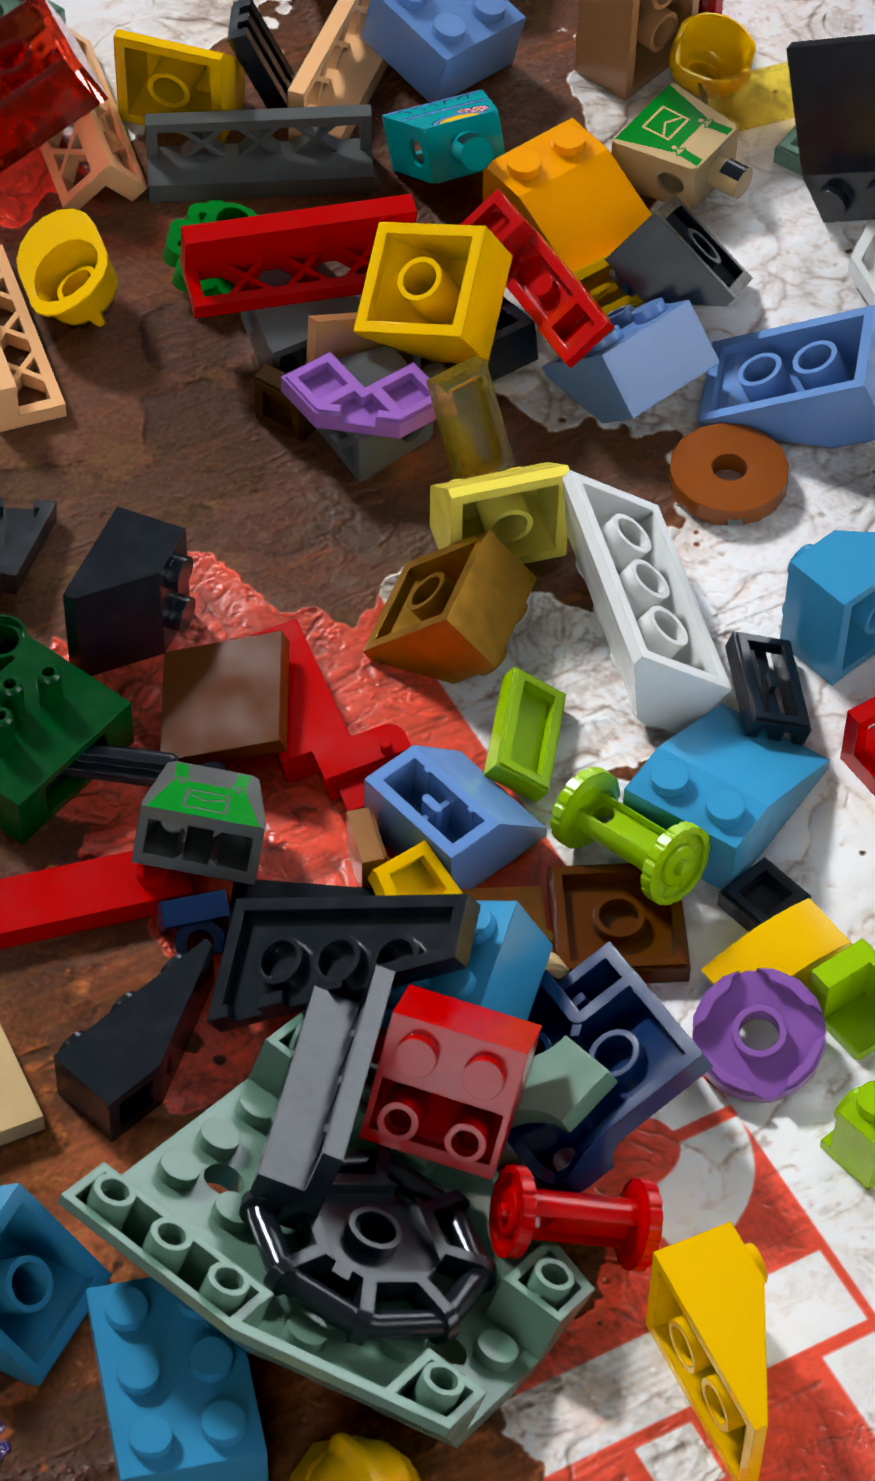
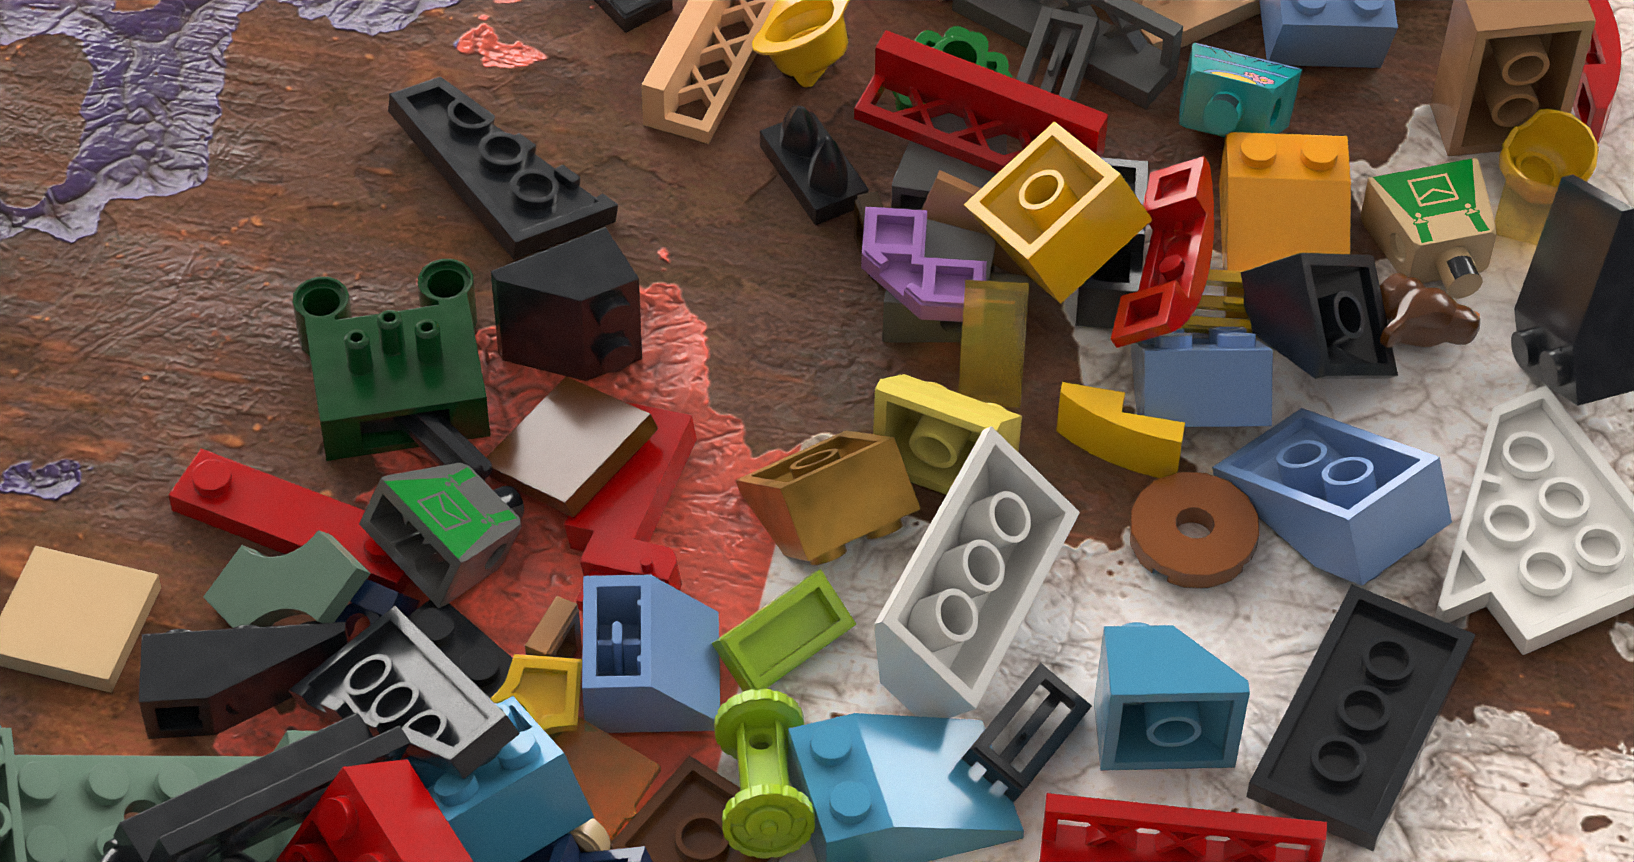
camera: 40 degrees right, 0 degrees up
none -> sand green tile [203,530,371,628]
none -> black tile [760,105,869,226]
none -> dark grey tile [1016,6,1100,101]
none -> yellow slope [1056,382,1185,478]
none -> reddish brown animal [1380,273,1480,348]

